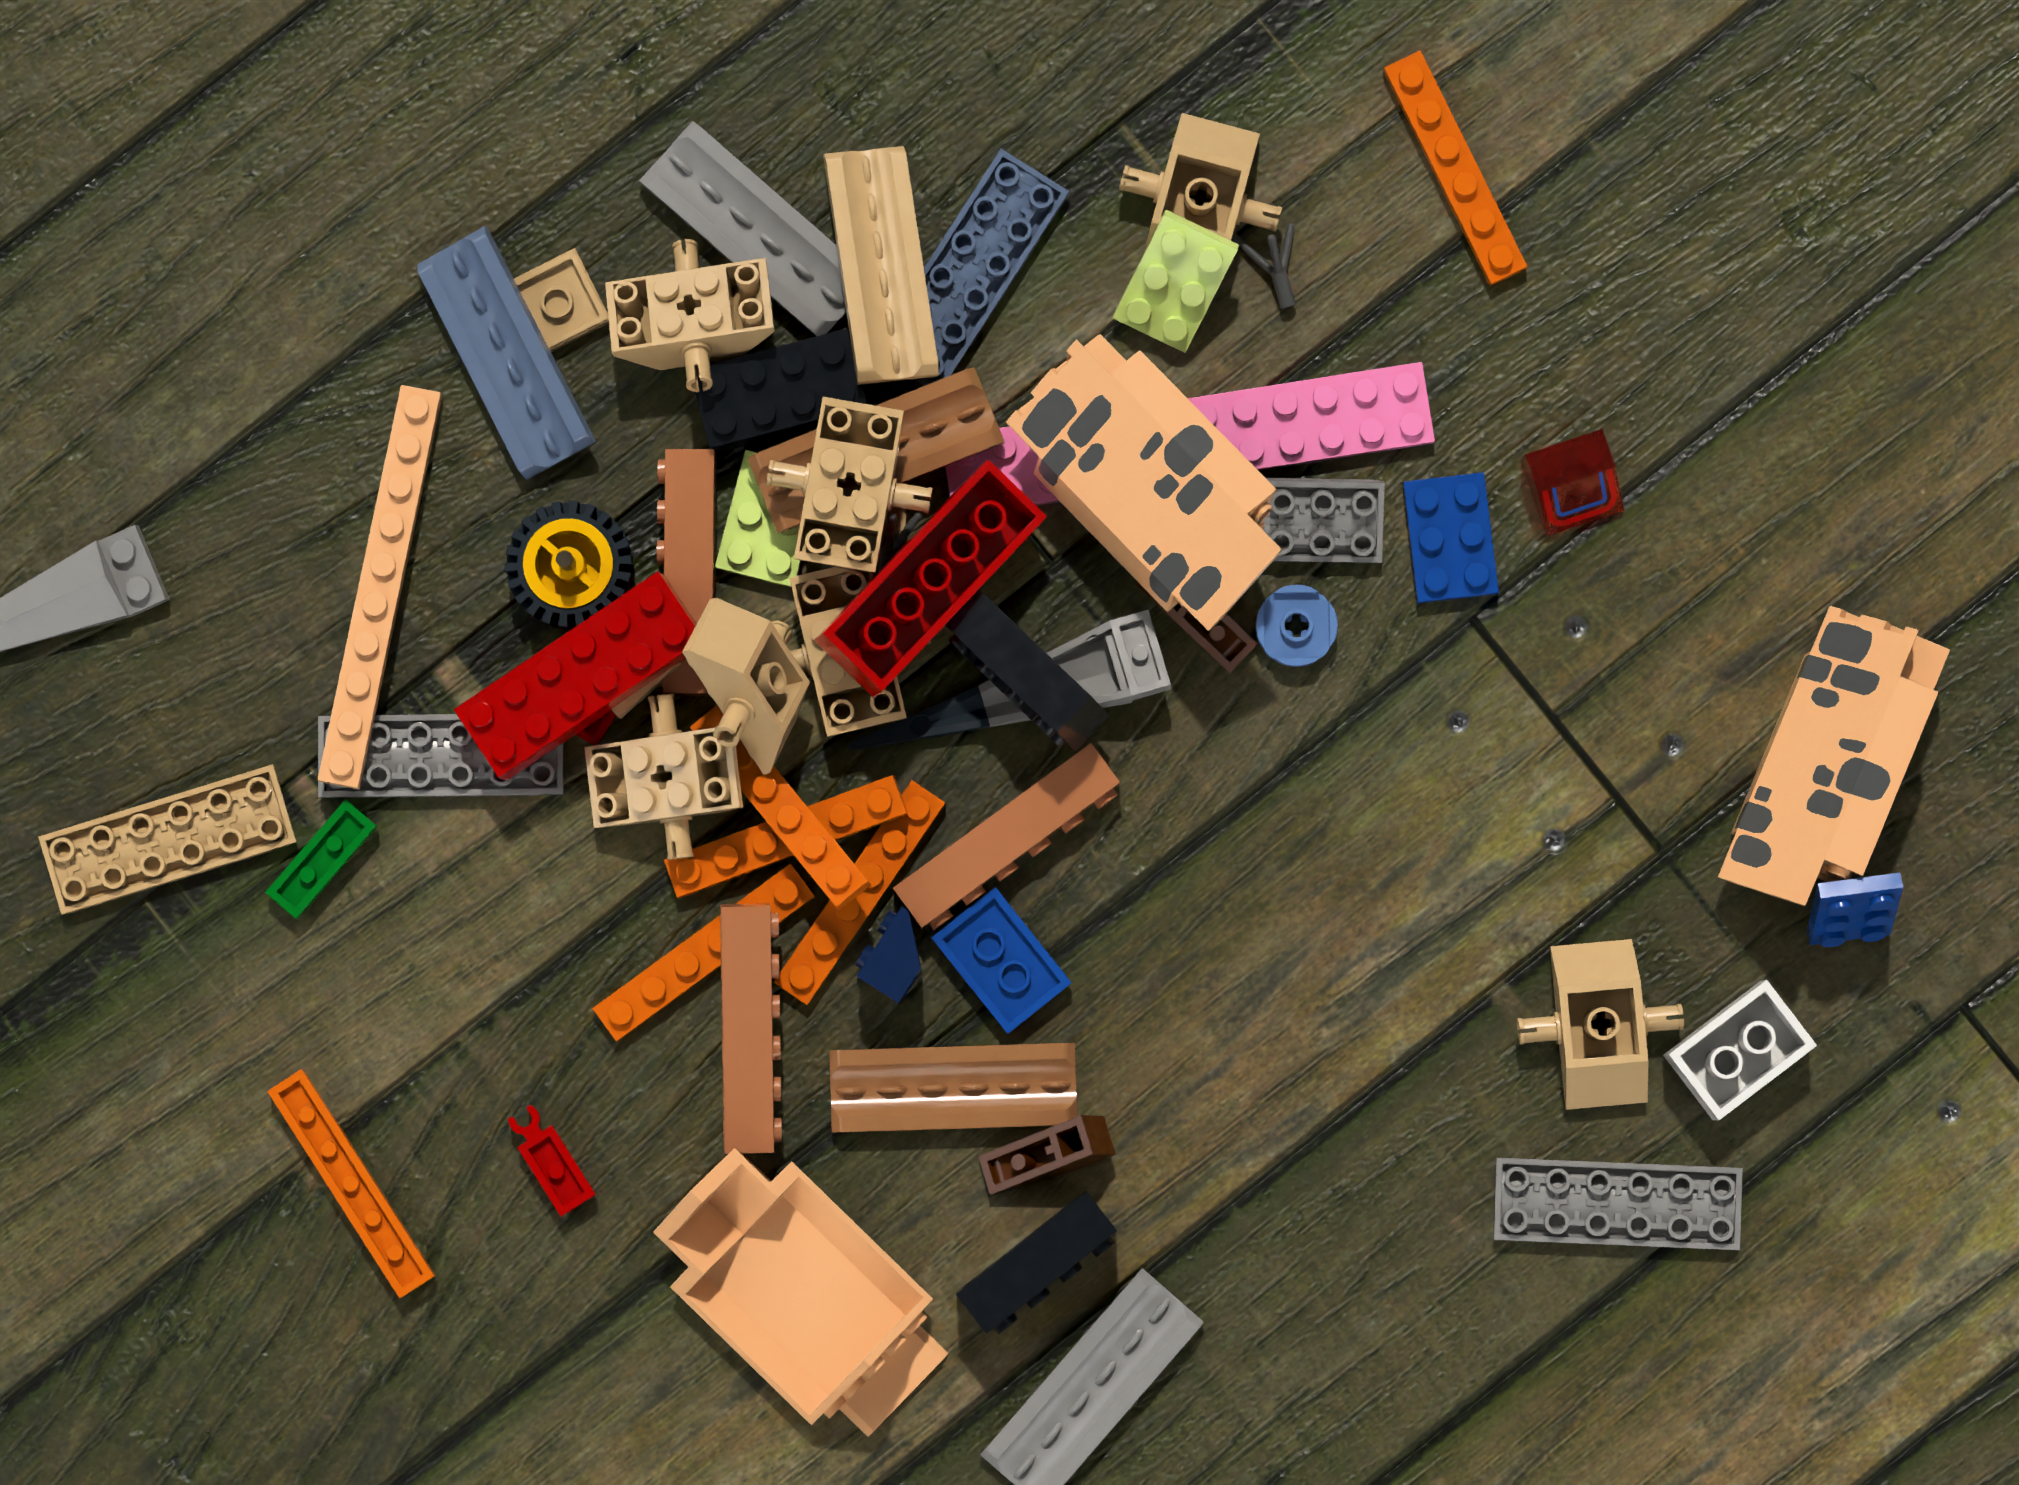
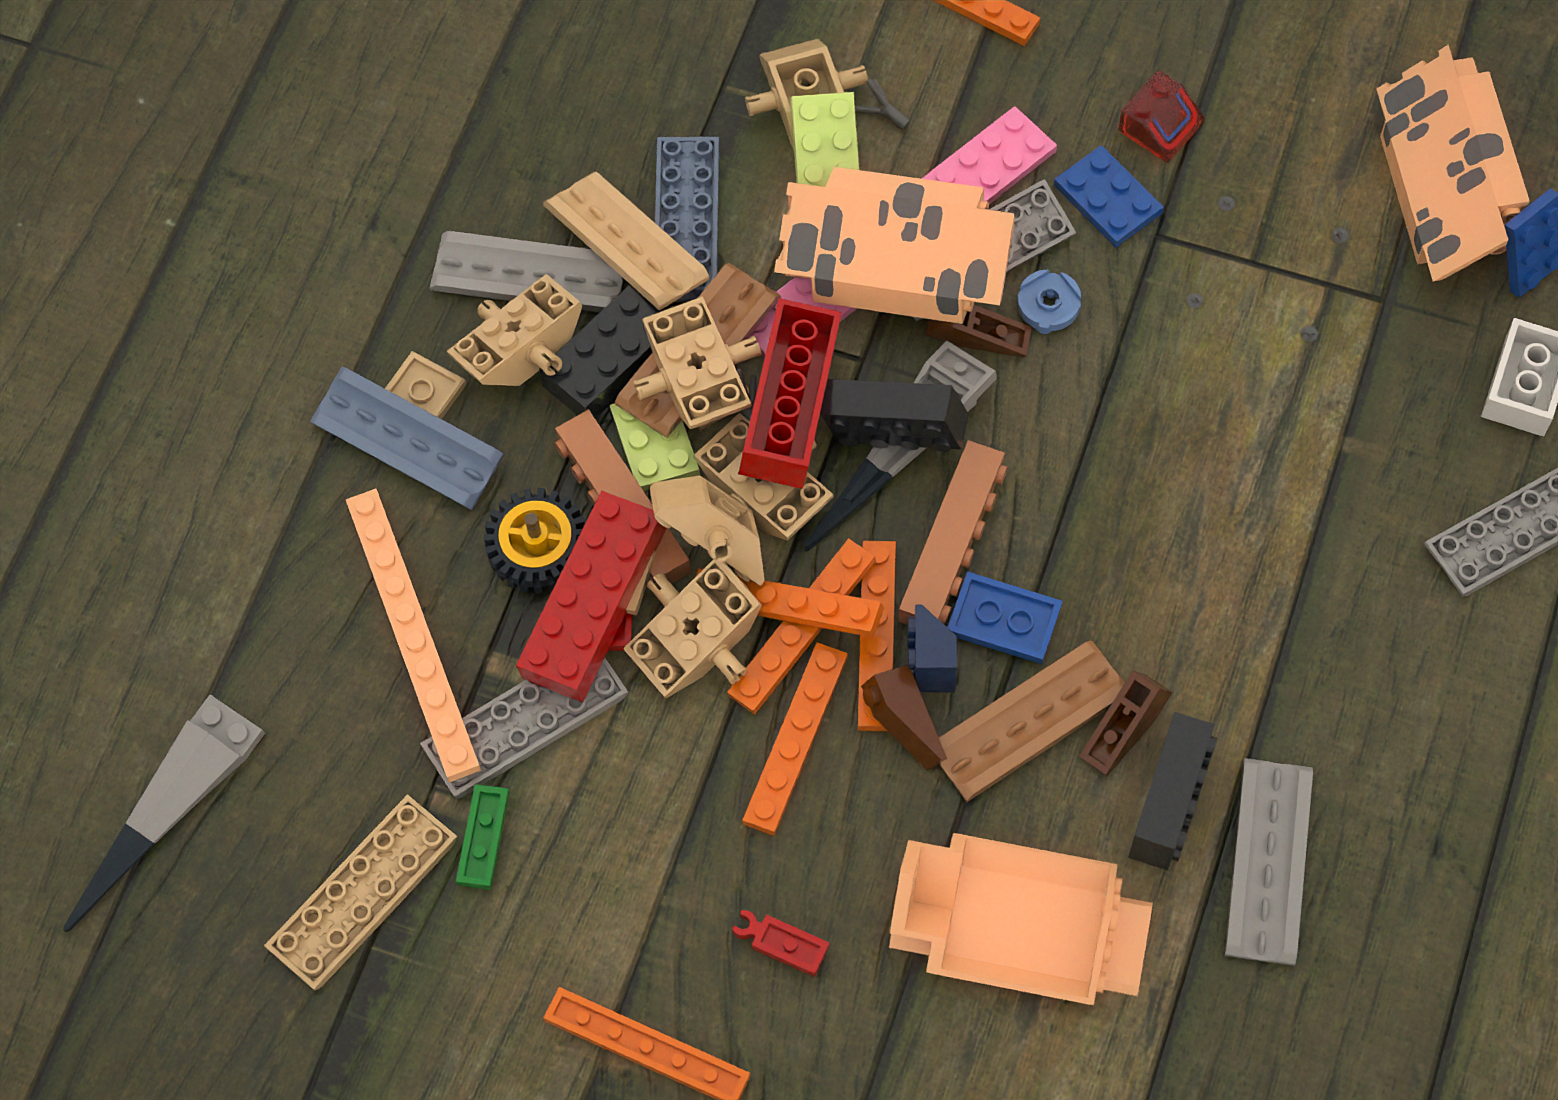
camera: 30 degrees left, 20 degrees down
nougat brick [720,903,782,1154] -> none
tan slope [1517,939,1684,1110] -> none
none -> reddish brown slope [861,665,947,770]

